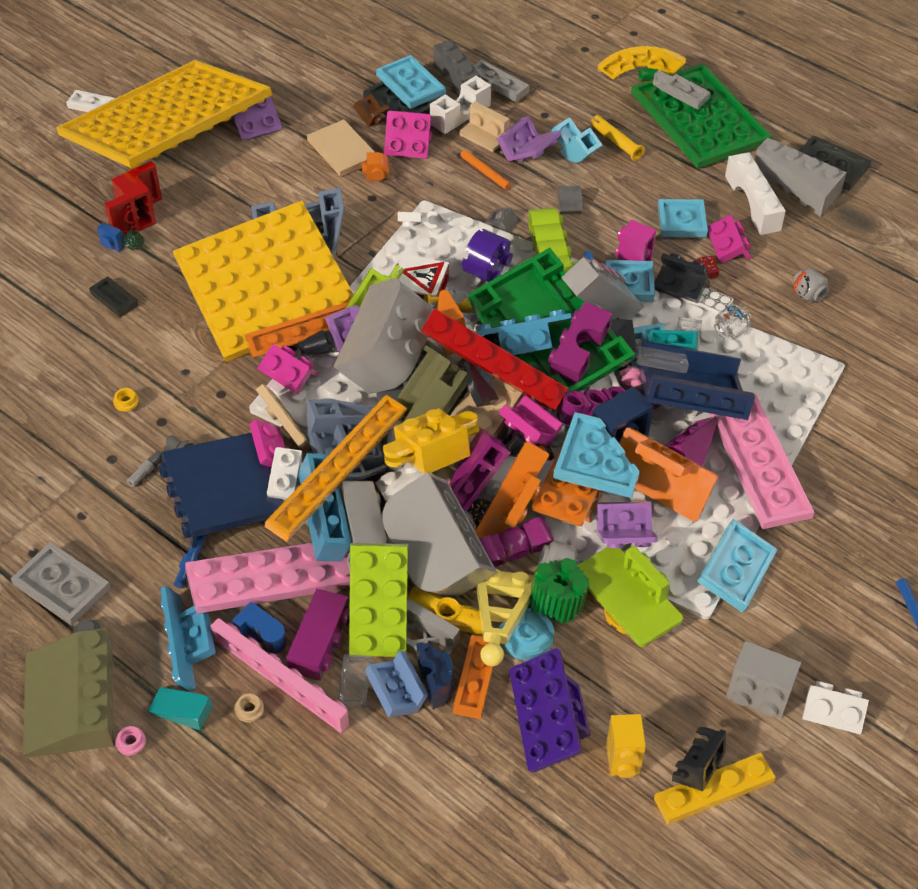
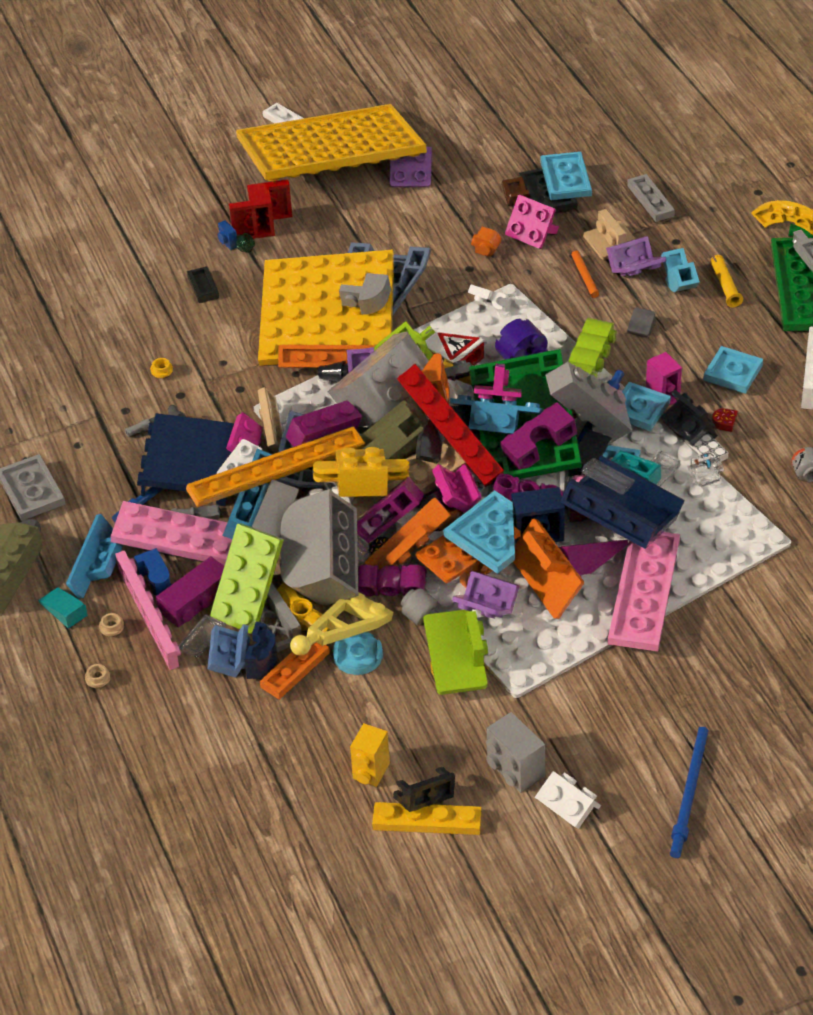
camera: 30 degrees right, 5 degrees down
bright pink plate [116,726,146,756] -> none
dark pink bracket [257,344,319,395] -> none
tan tile [307,120,374,177] -> none
white arch [430,76,491,134] -> none
dark grey arch [434,40,480,97] -> none
flat silver slope [485,207,518,233] -> none
dark purple bracket [509,648,591,773] -> none
green brick [529,558,589,624] -> none
medium azure tile [697,519,778,612] -> none
dark pink bracket [707,214,752,264] -> none
none -> tan plate [85,664,110,688]
none -> light grey piece [171,505,220,520]
none -> magenta brick [286,400,362,447]
none -> light grey brick [339,273,391,314]
none -> dark pink bracket [474,363,522,401]

